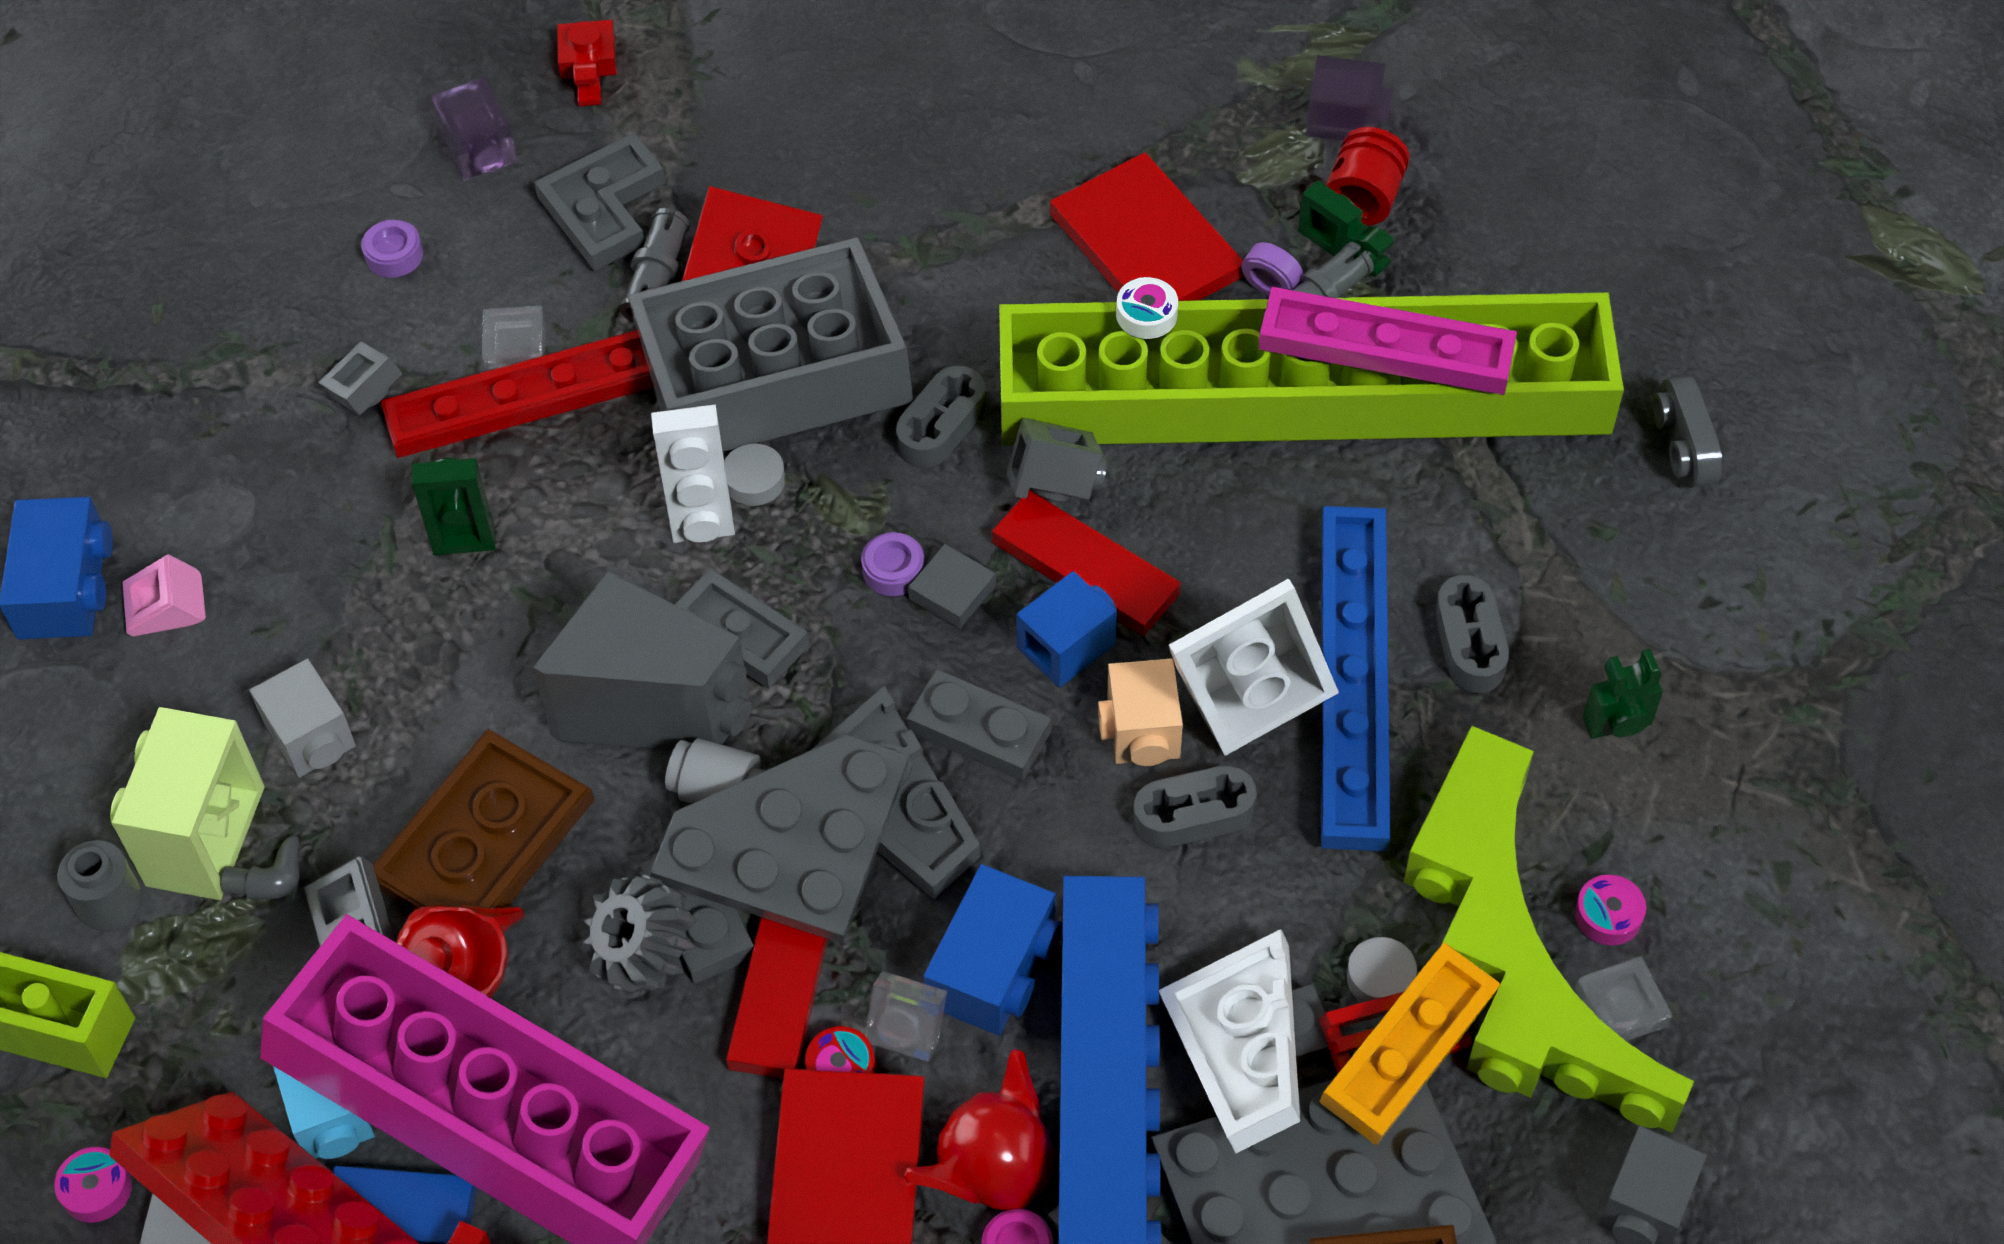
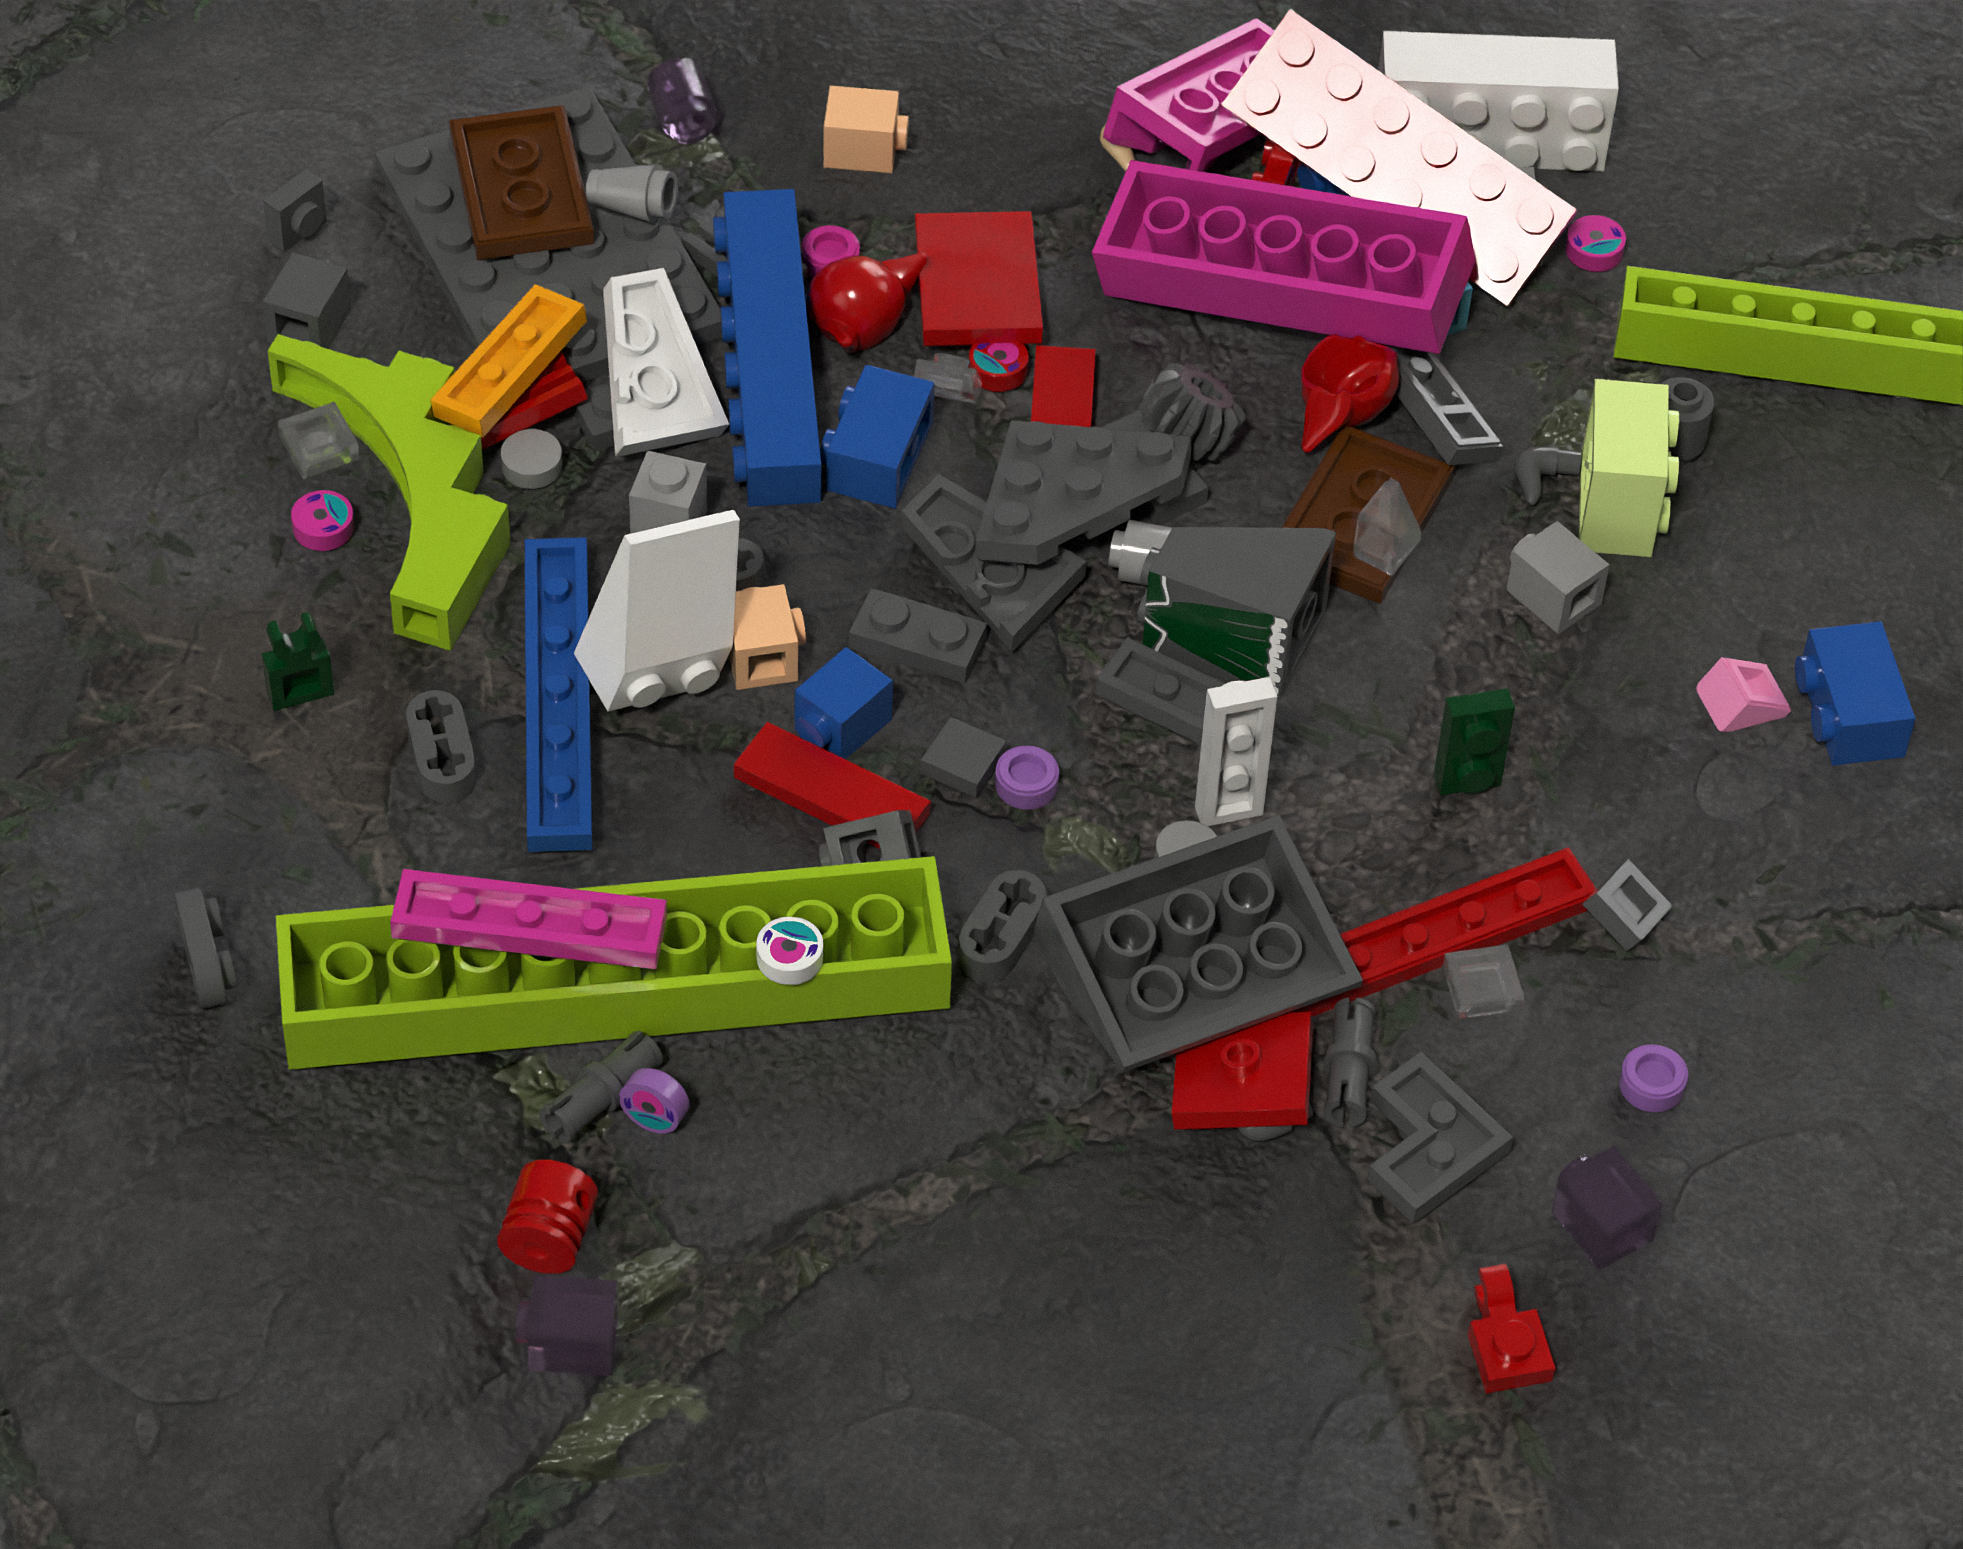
camera: 170 degrees right, 5 degrees down
red tile [1050,152,1245,301] -> none
dark green plate [1298,180,1394,277] -> none
none -> light grey brick [629,451,707,534]
none -> clear slope [1353,478,1421,576]

